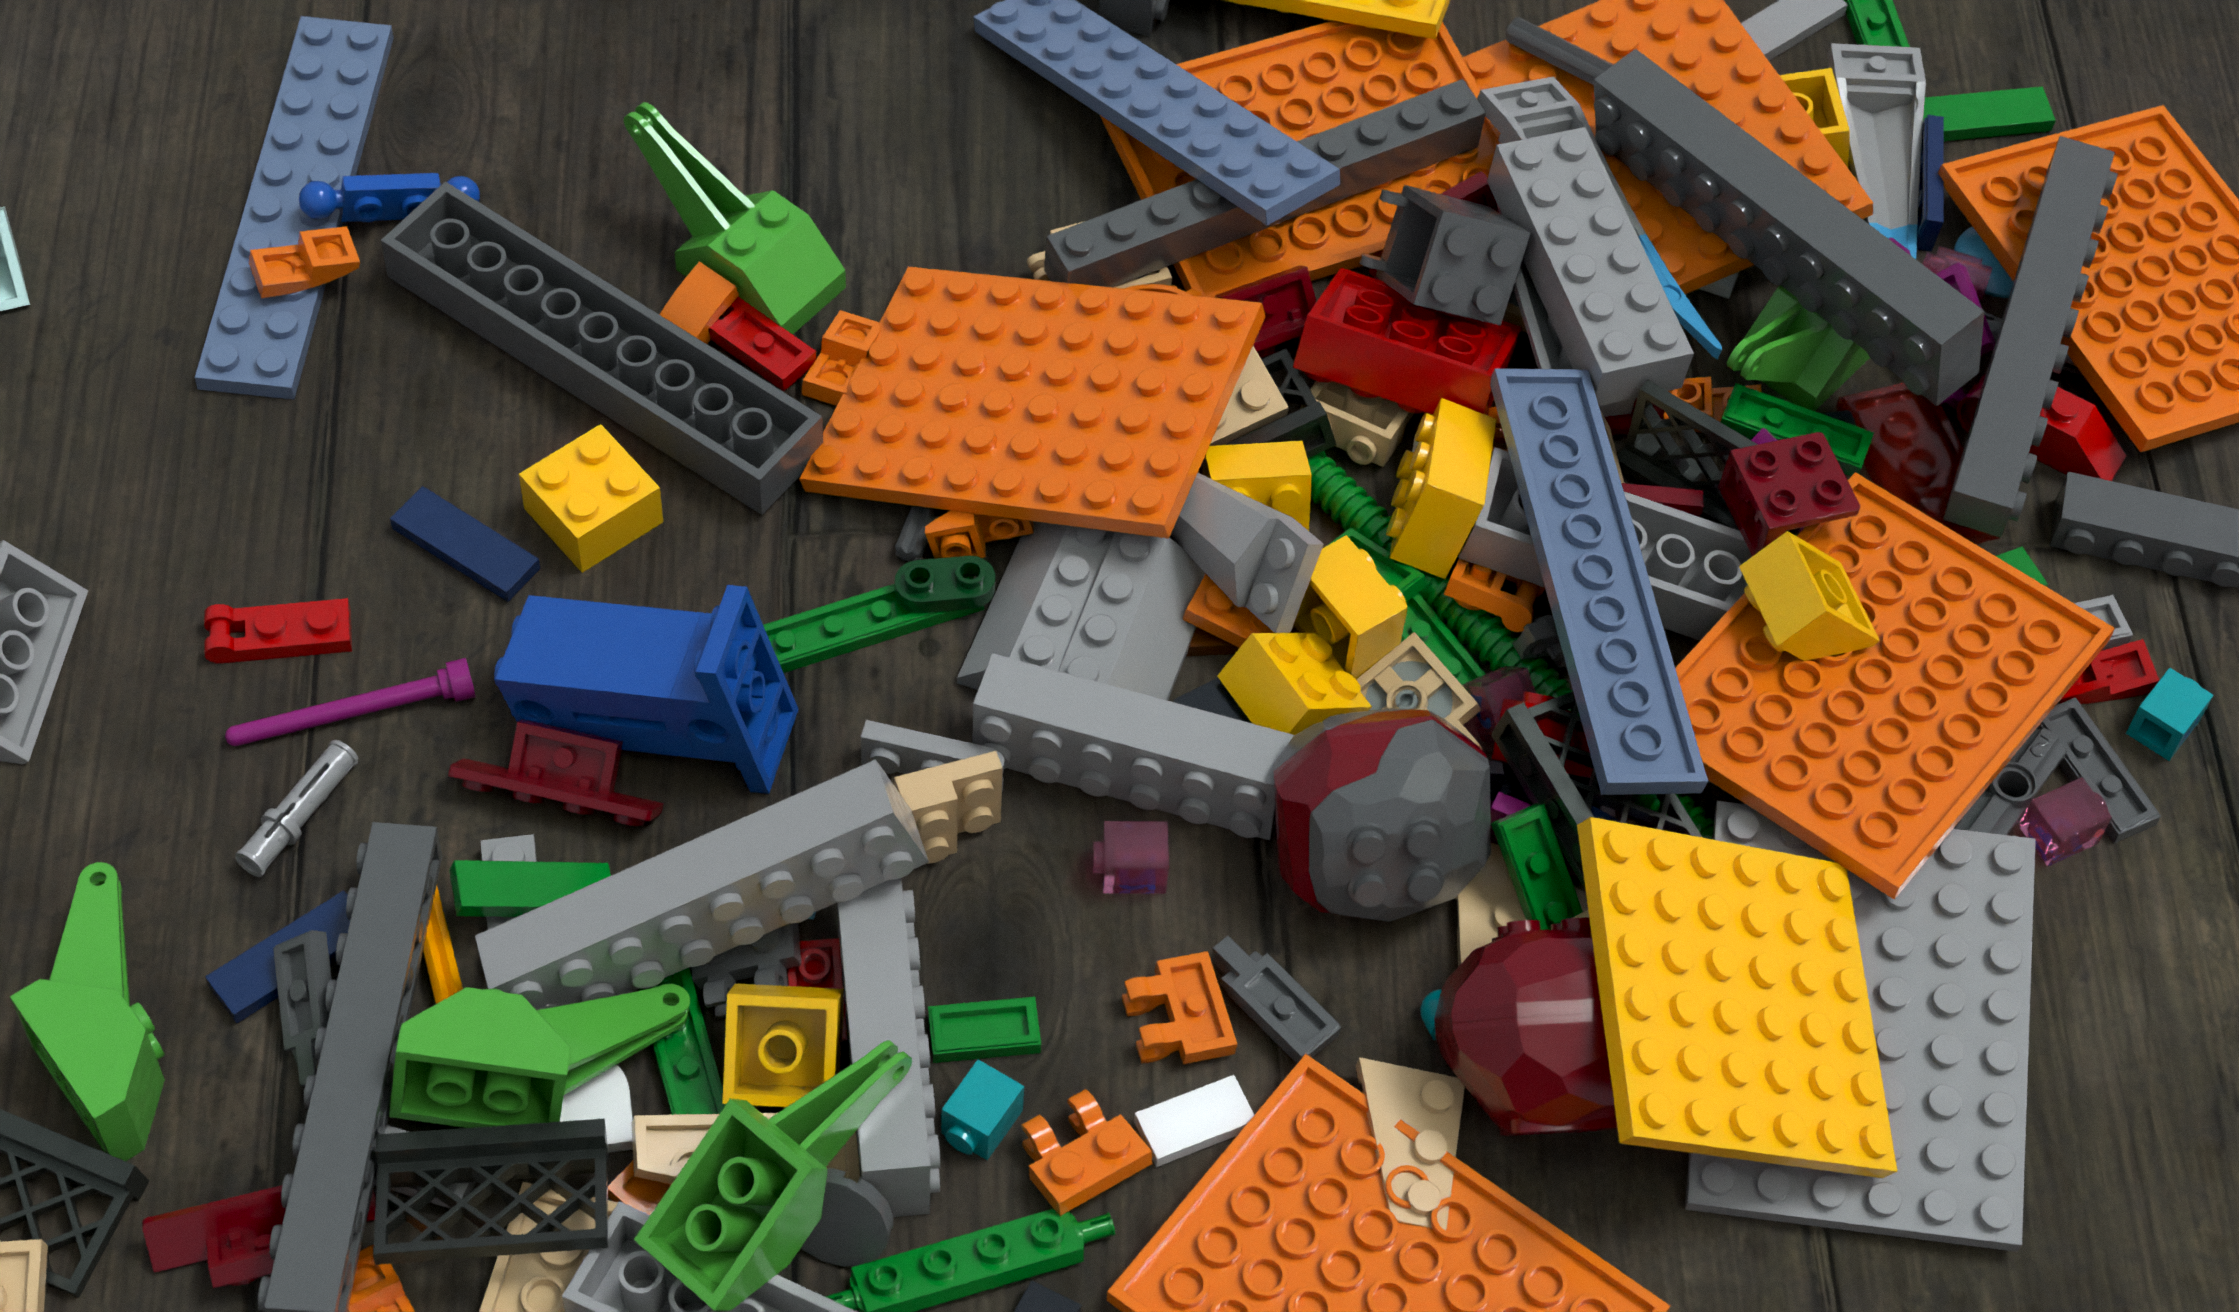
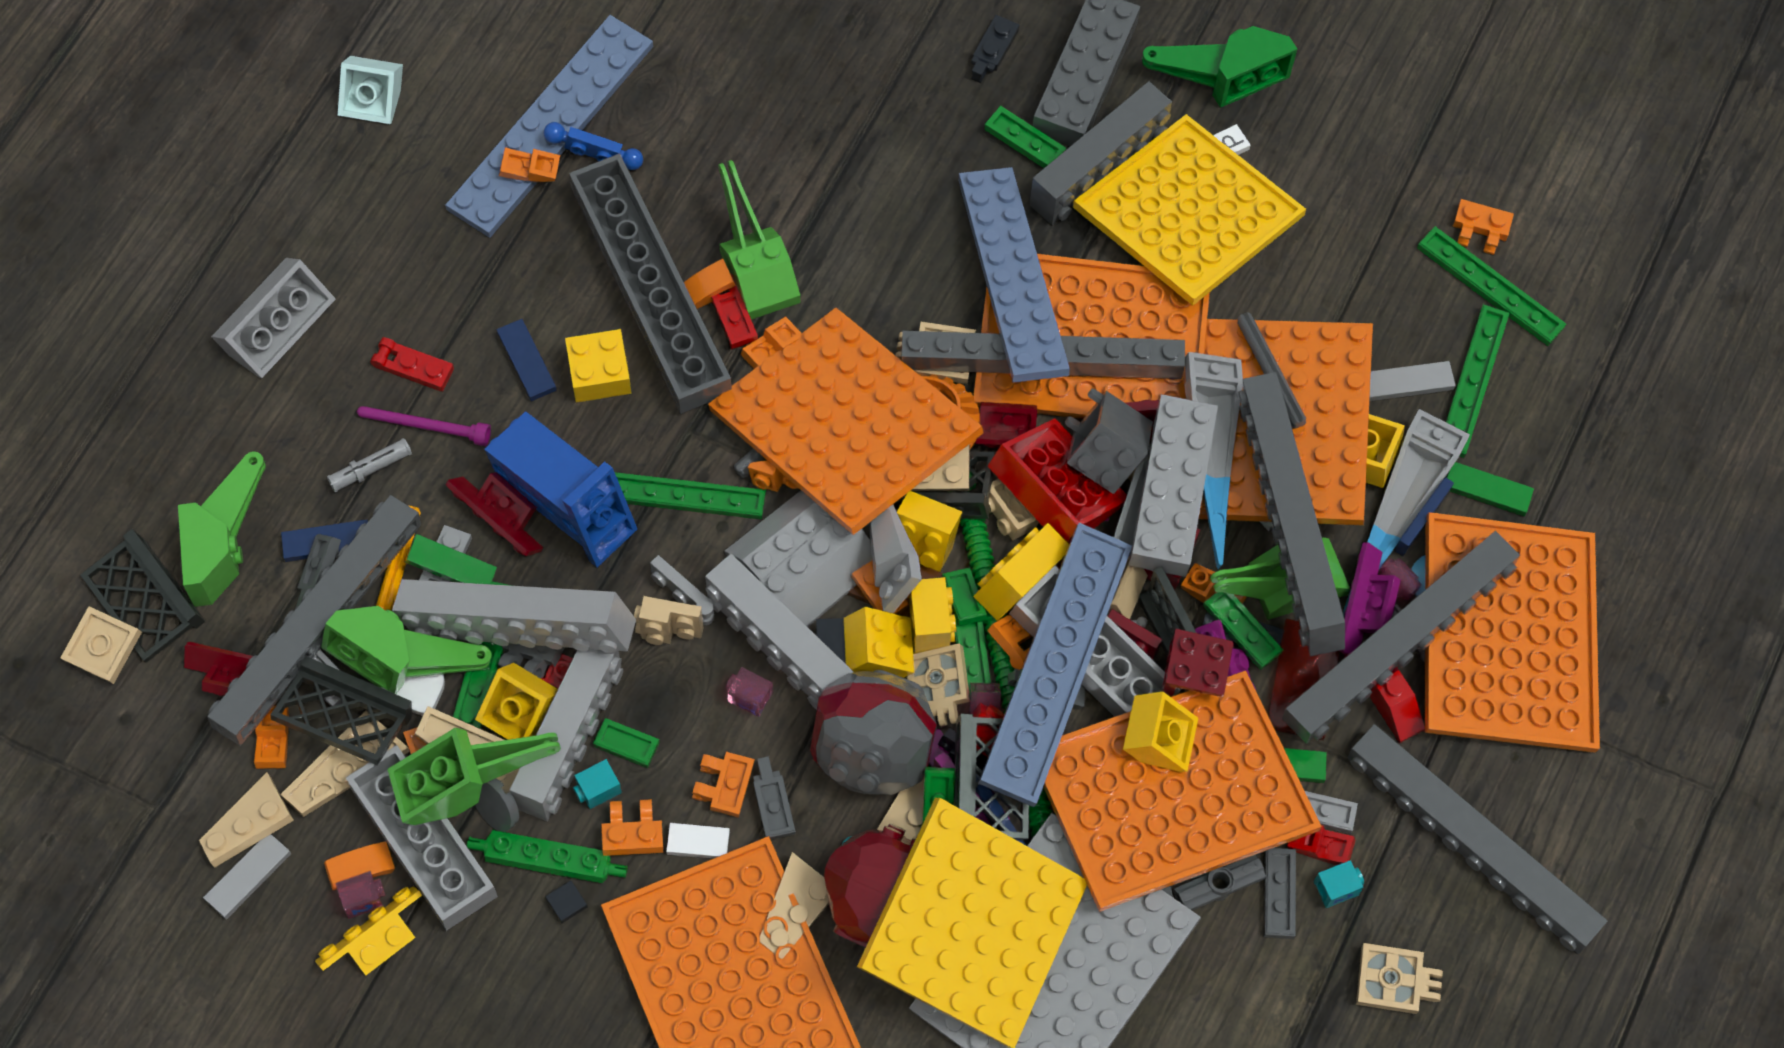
camera: 30 degrees right, 10 degrees up
dark green plate [894,556,995,613] -> none
clear pink brick [2019,777,2112,866] -> none

